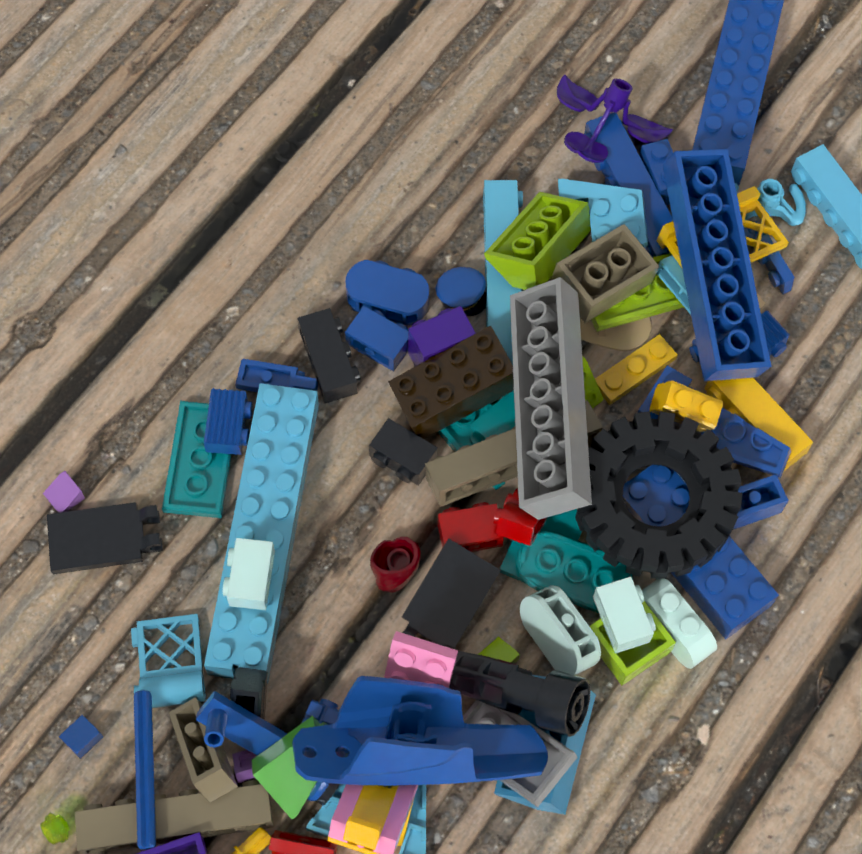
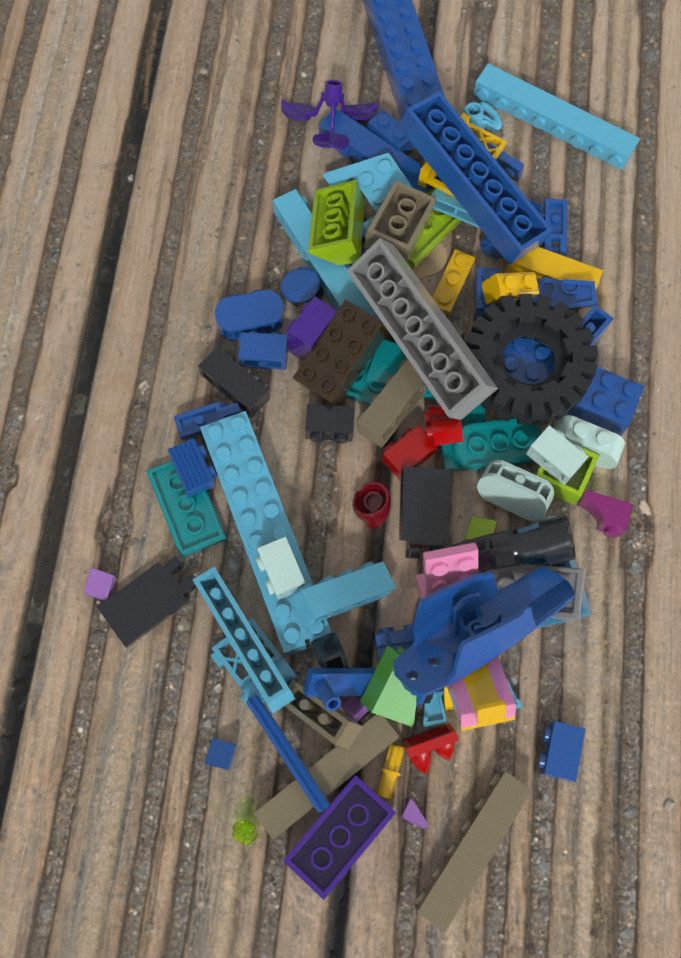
camera: 30 degrees left, 5 degrees up
none -> medium azure brick [193,567,295,713]
none -> medium azure brick [292,562,396,627]
none -> blue plate [543,198,567,257]
none -> magenta arch [577,490,633,538]

